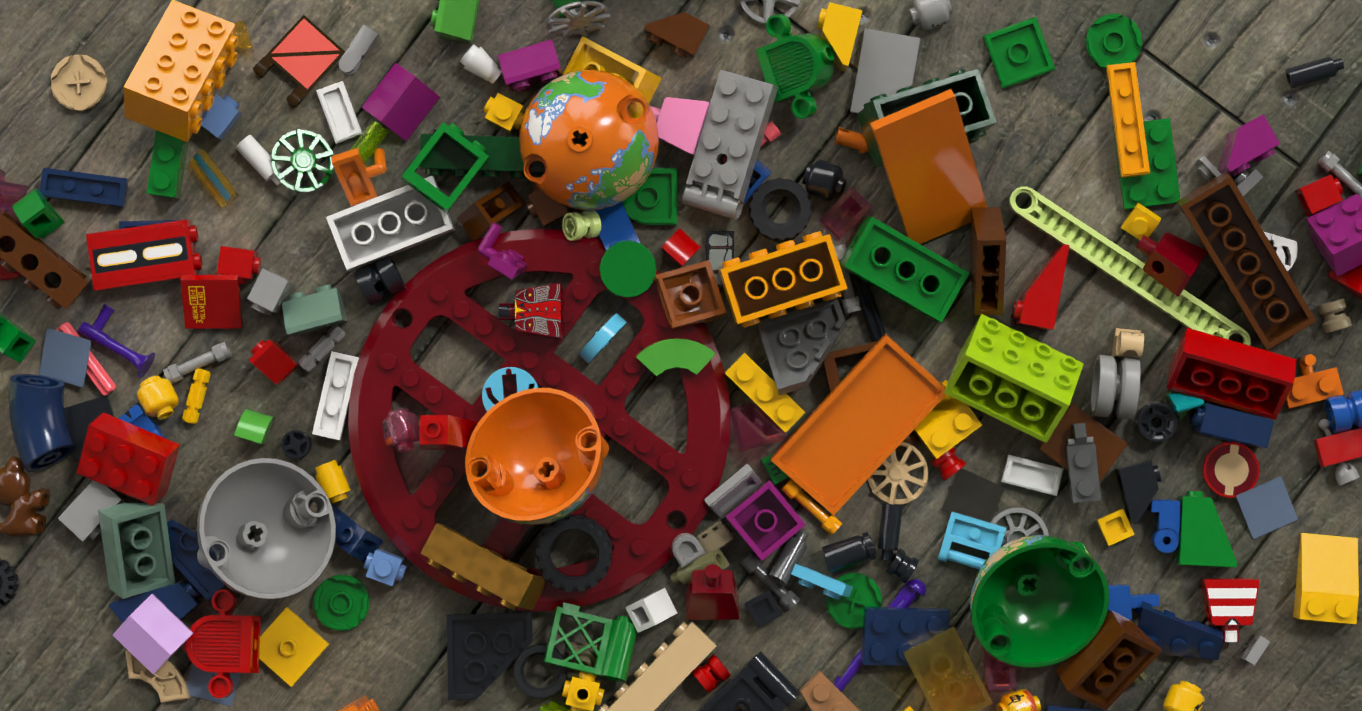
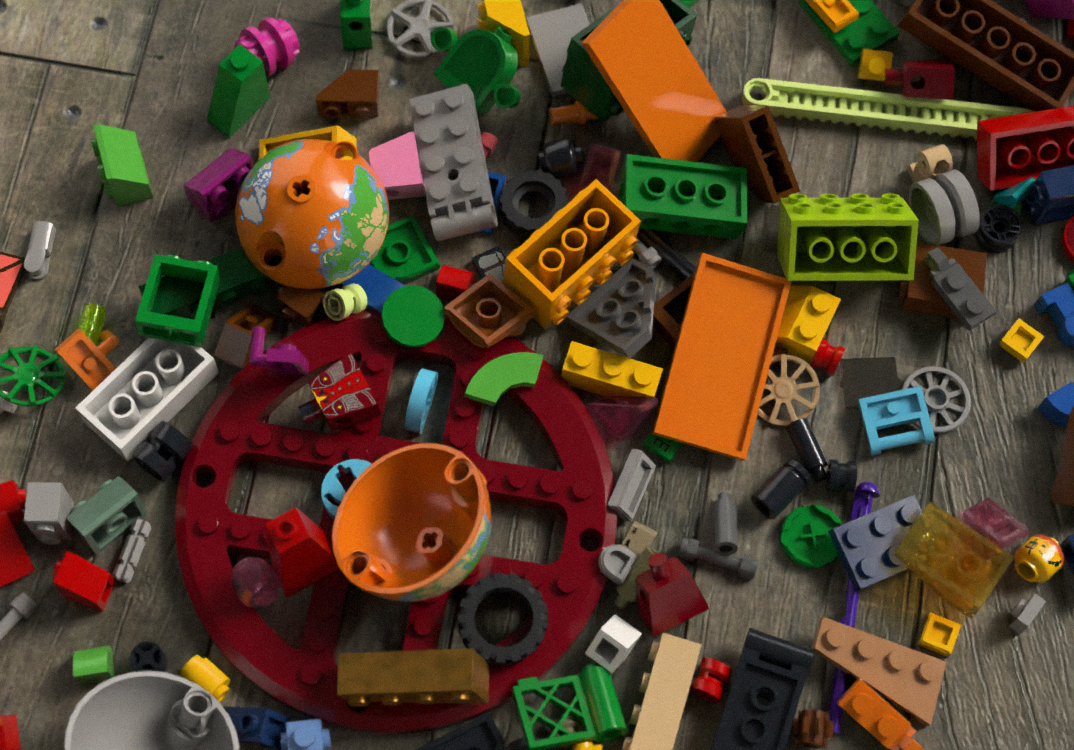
camera: 30 degrees left, 20 degrees down
yellow axle [182,368,211,424] -> none
white plate [312,351,359,440] -> none
white tile [316,81,363,144] -> none
magenta slope [361,63,441,142] -> none
white cone [459,44,502,84] -> none
yellow brick [483,93,524,134] -> none
light grey wheel [547,1,610,39] -> none
magenta brick [725,480,806,561] -> none
black plate [744,589,783,628] -> none
light orange bar [781,479,842,535] -> none
medium azure plate [791,564,853,600] -> none
green piece [970,535,1109,667] -> none
white tile [1001,455,1063,496] -> none
red slope [1011,244,1070,331] -> none
black slope [1115,461,1161,524] -> none

